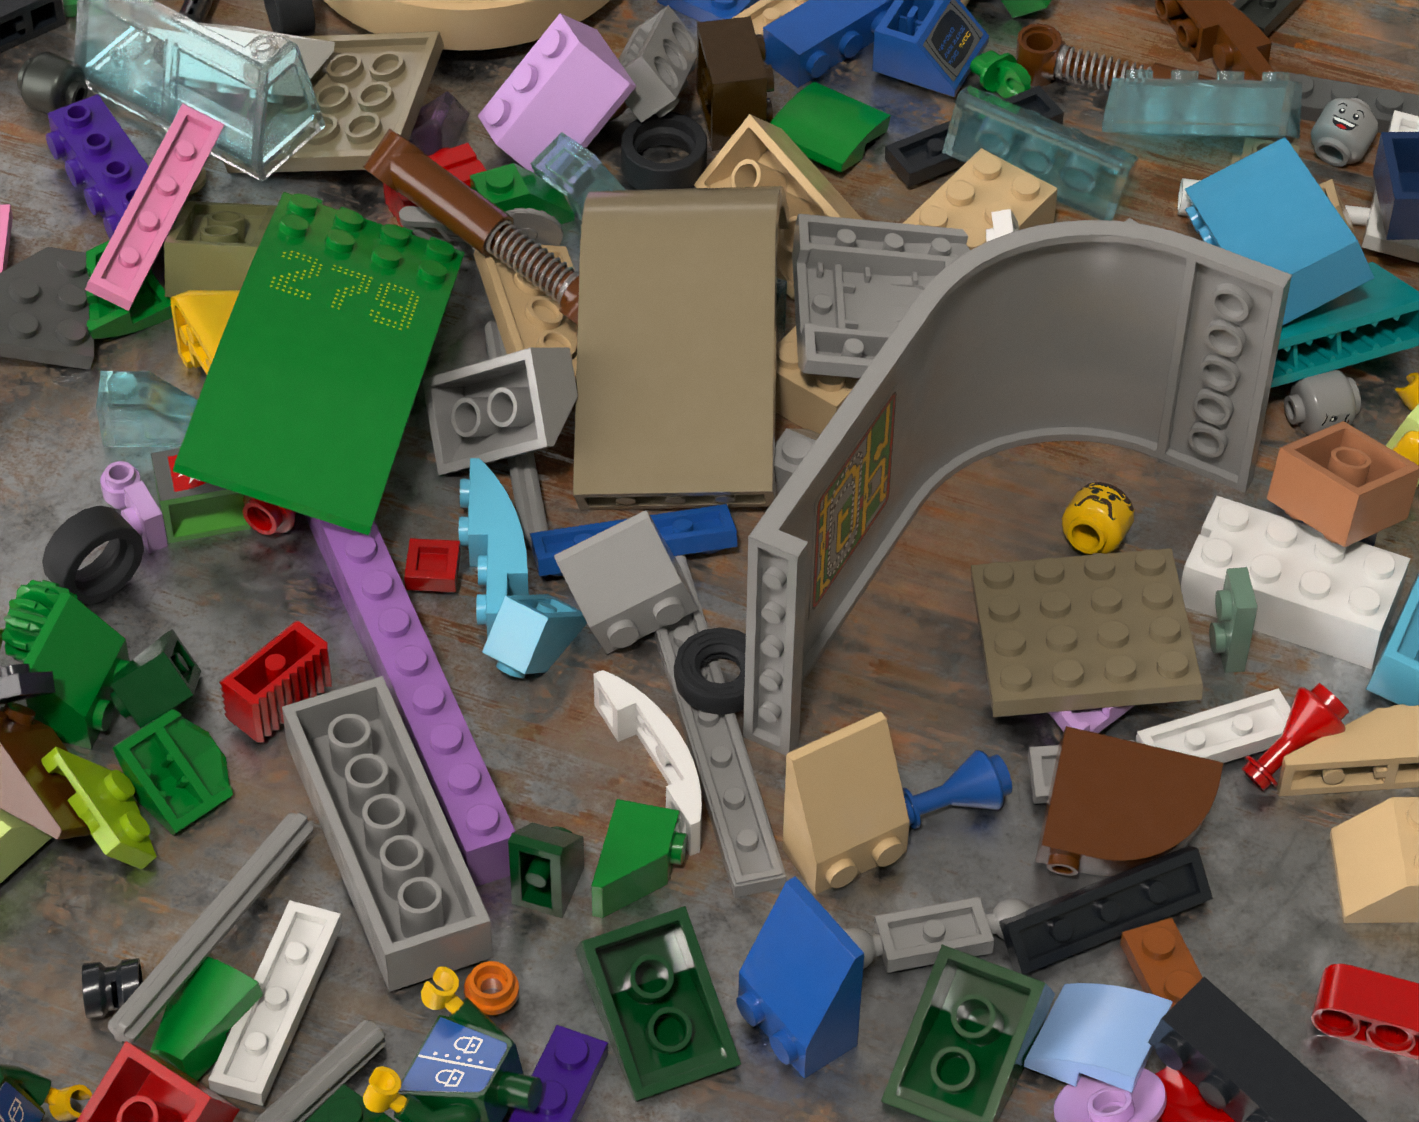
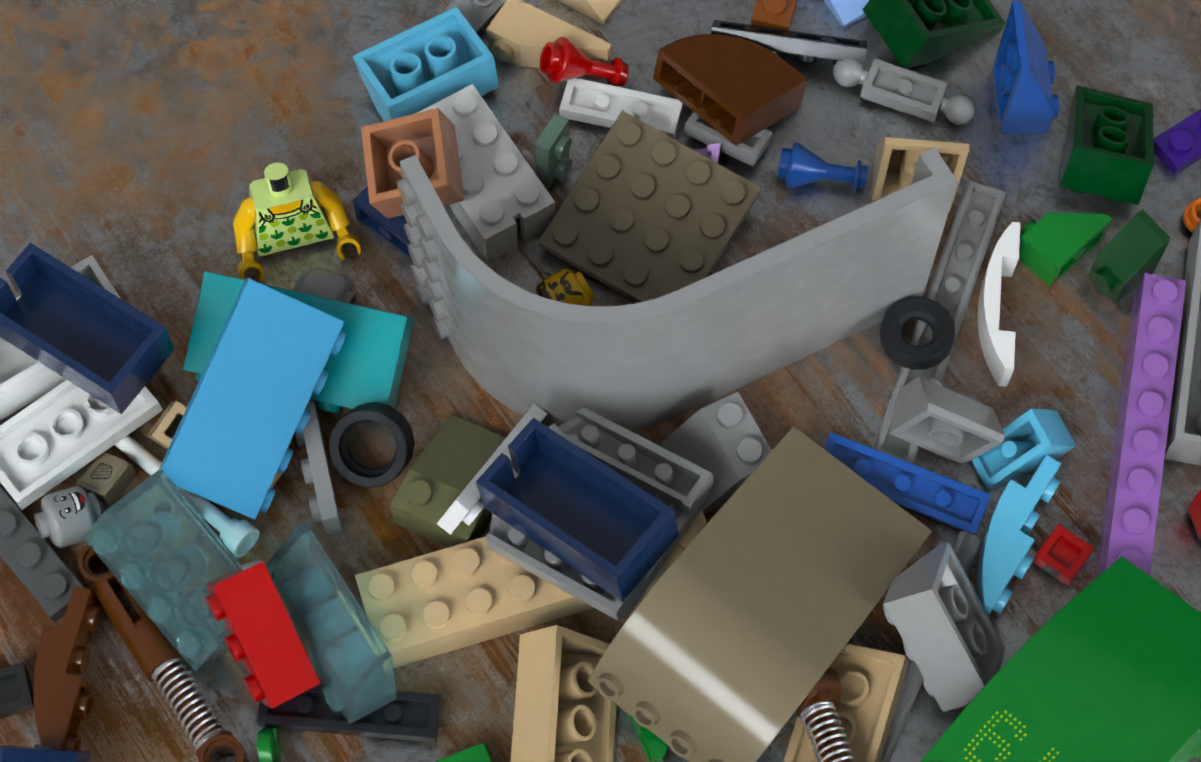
camera: 145 degrees left, 15 degrees up
none -> dark tan slope [76,452,137,508]
none -> red brick [205,560,321,709]
none -> dark blue piece [476,418,679,602]

